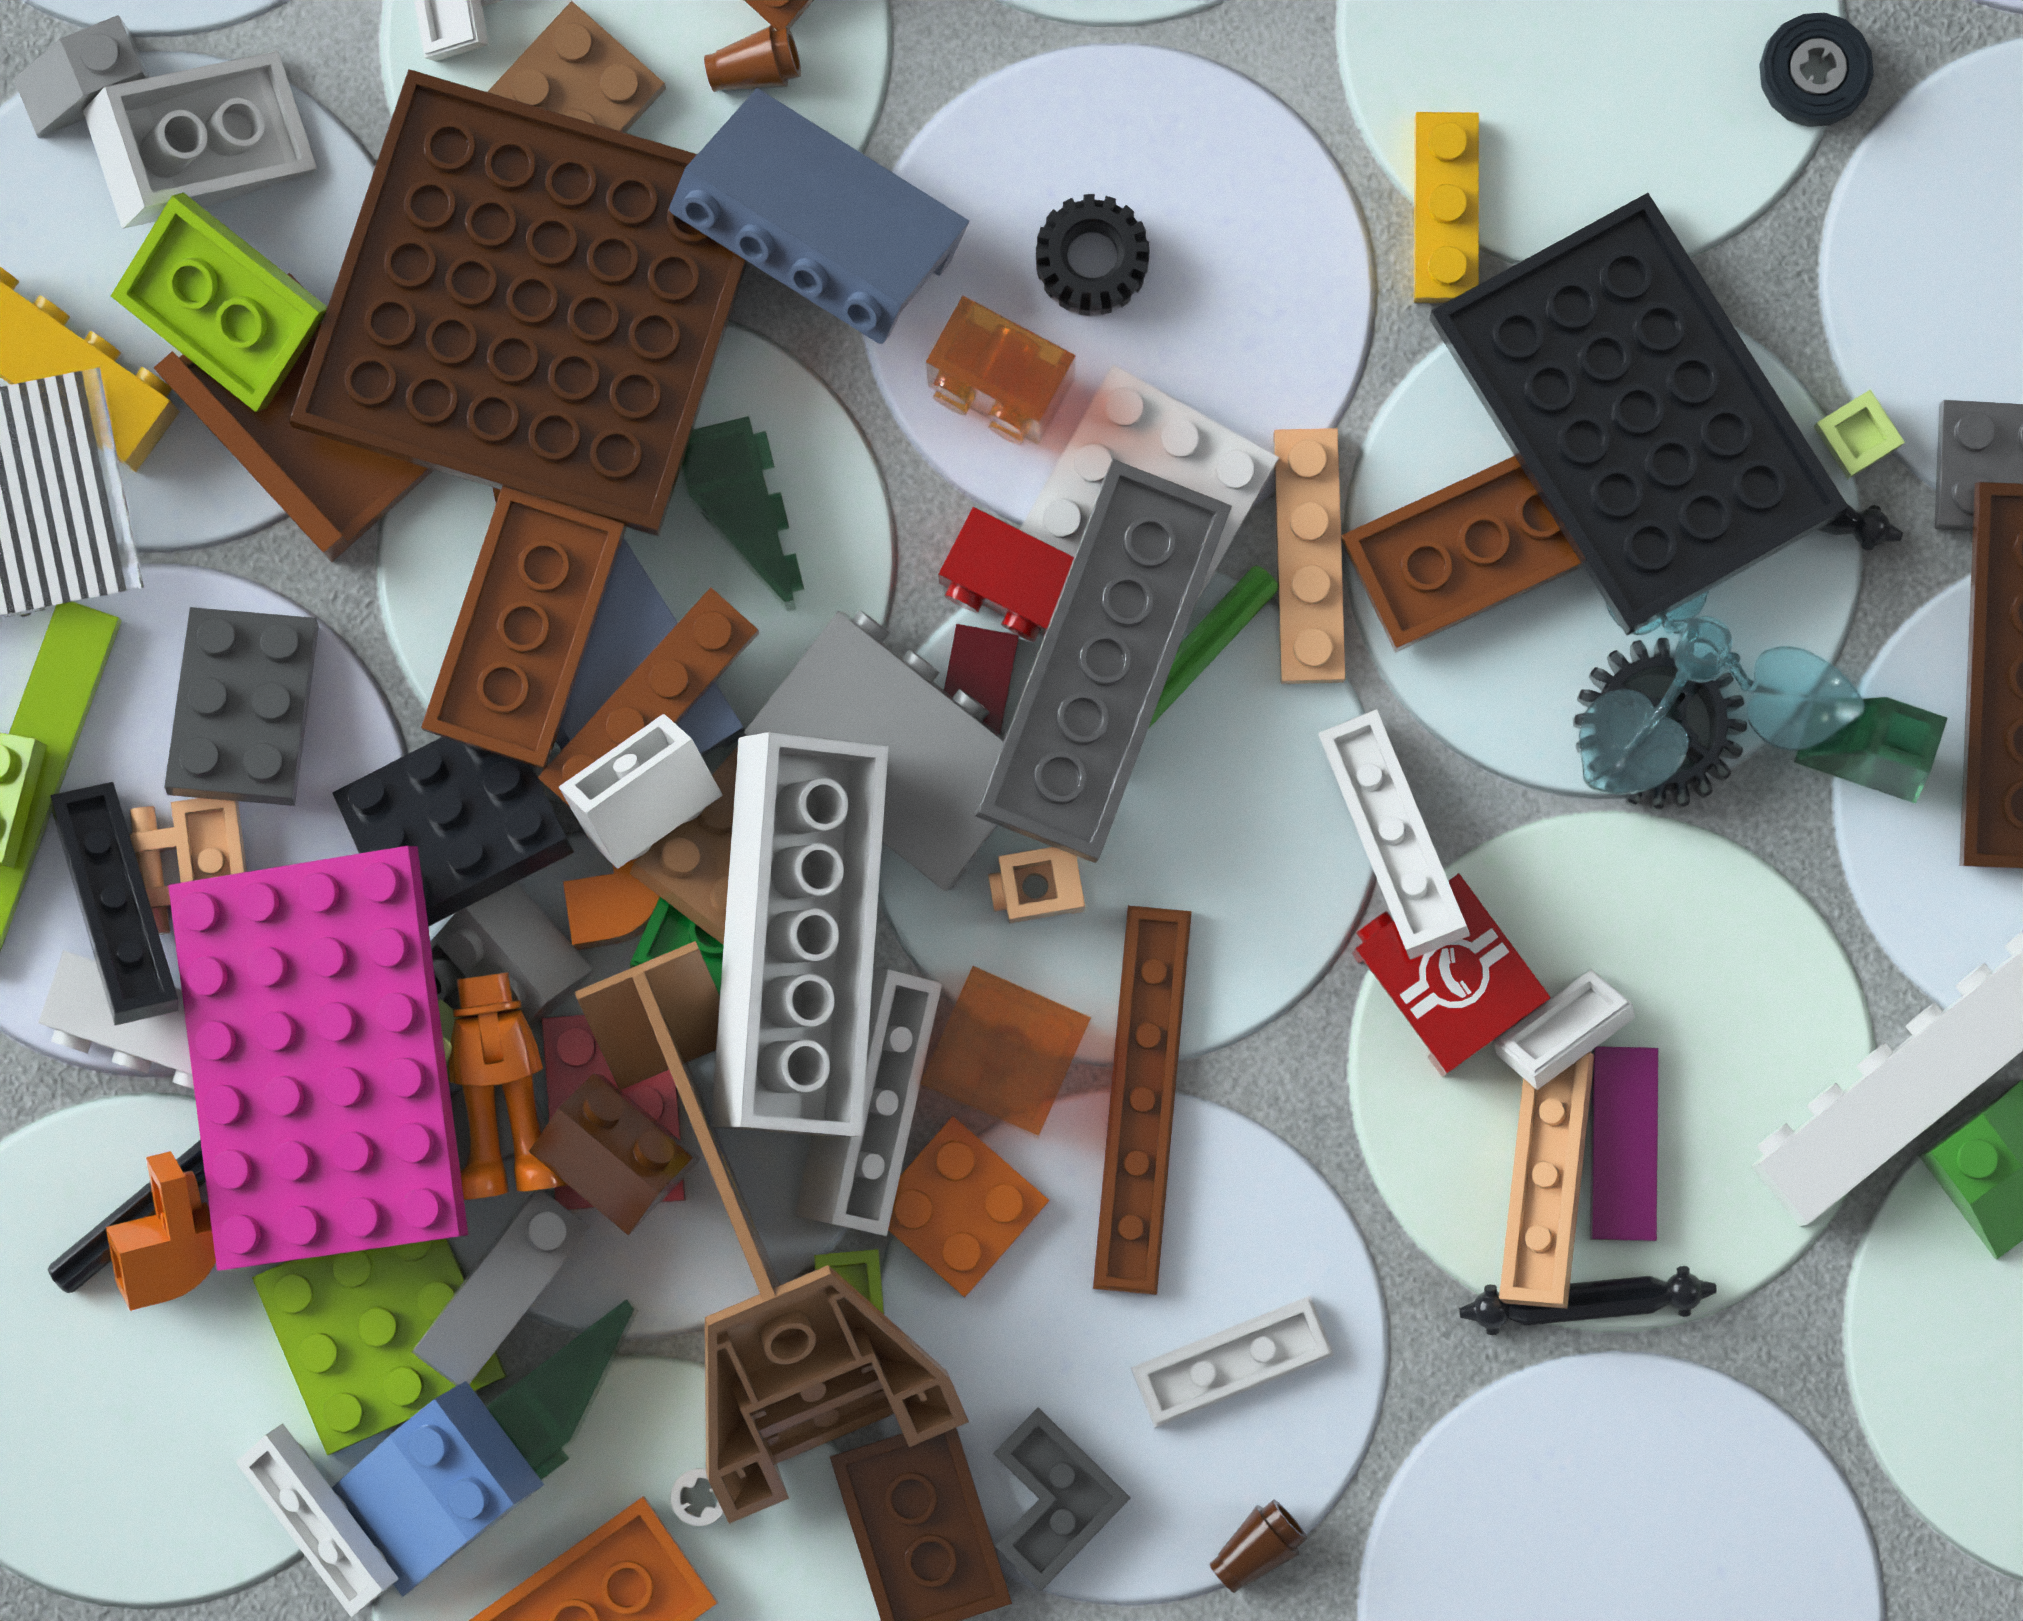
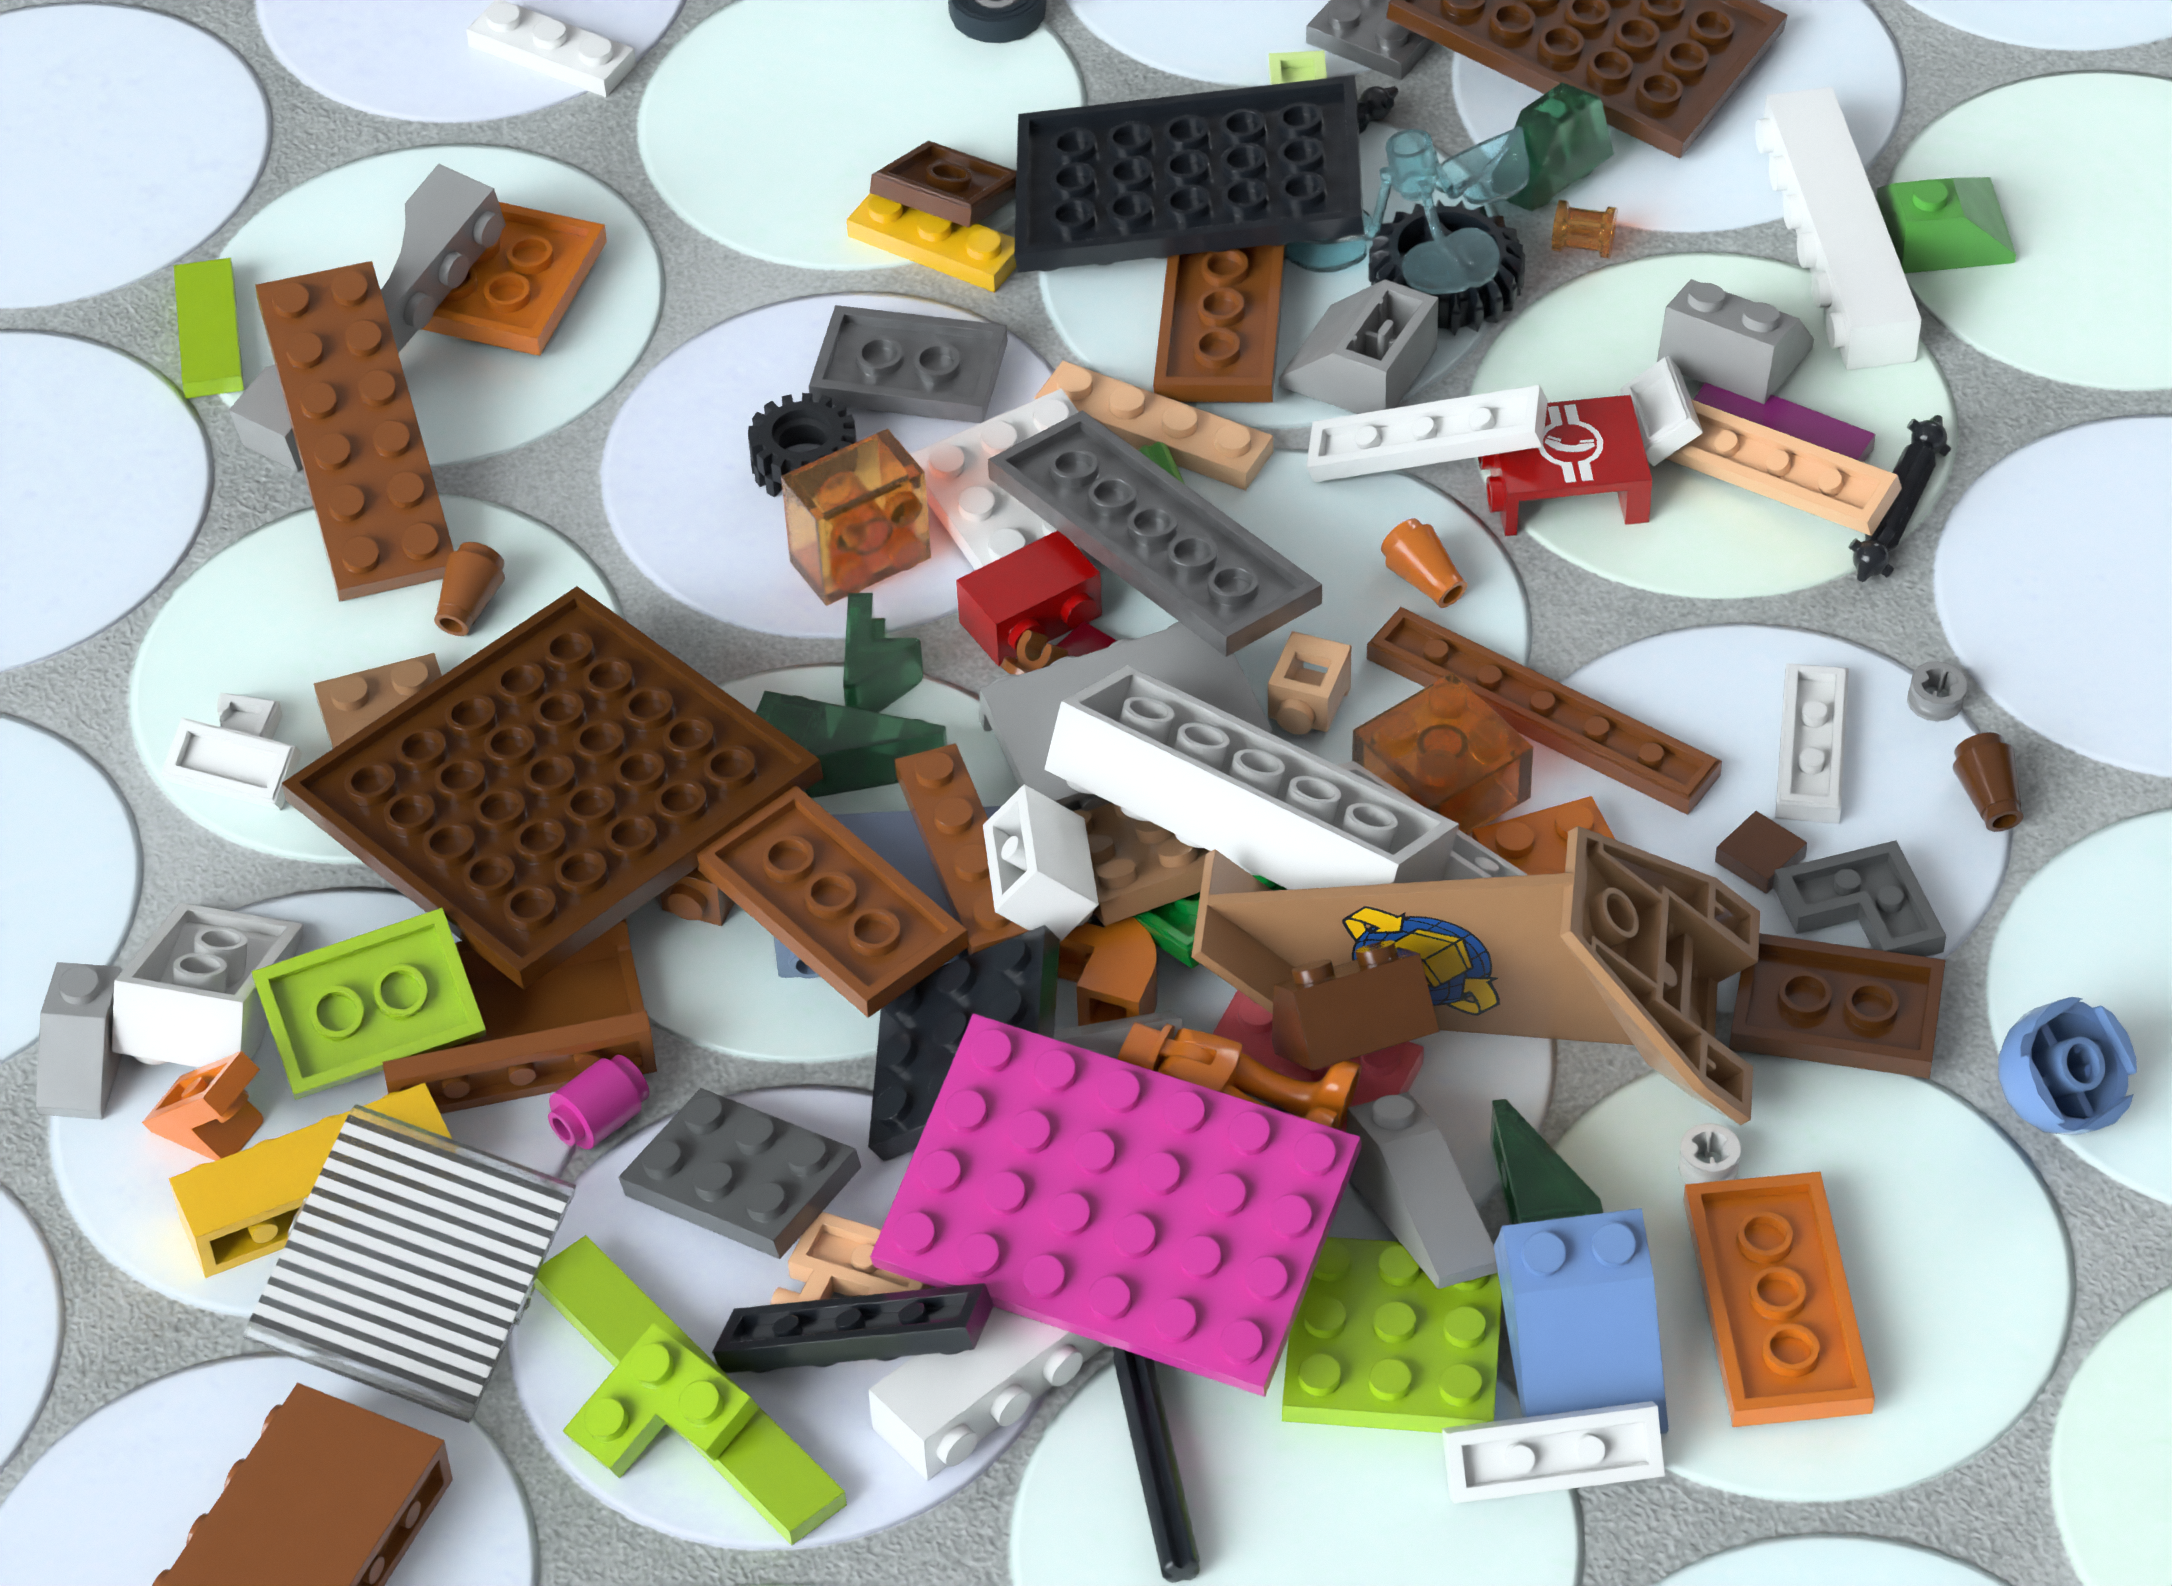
camera: 60 degrees left, 35 degrees down
orange brick [106,1151,216,1311] -> none
sand blue panel [669,88,970,344] -> none
none -> orange slope [142,1051,264,1161]
none -> dark pink brick [548,1055,650,1150]
none -> flat silver plate [809,305,1008,423]
none -> clear green slope [843,592,923,727]
none -> reddish brown tile [869,140,1016,228]
none -> dark orange plate [1001,630,1068,675]
none -> light grey slope [1279,280,1438,414]
none -> orange cone [1381,518,1468,608]
none -> clear orange bush [1552,200,1618,259]
none -> light grey slope [1657,279,1814,404]
none -> reddish brown tile [1715,811,1808,894]
none -> light grey bush [1907,661,1968,722]

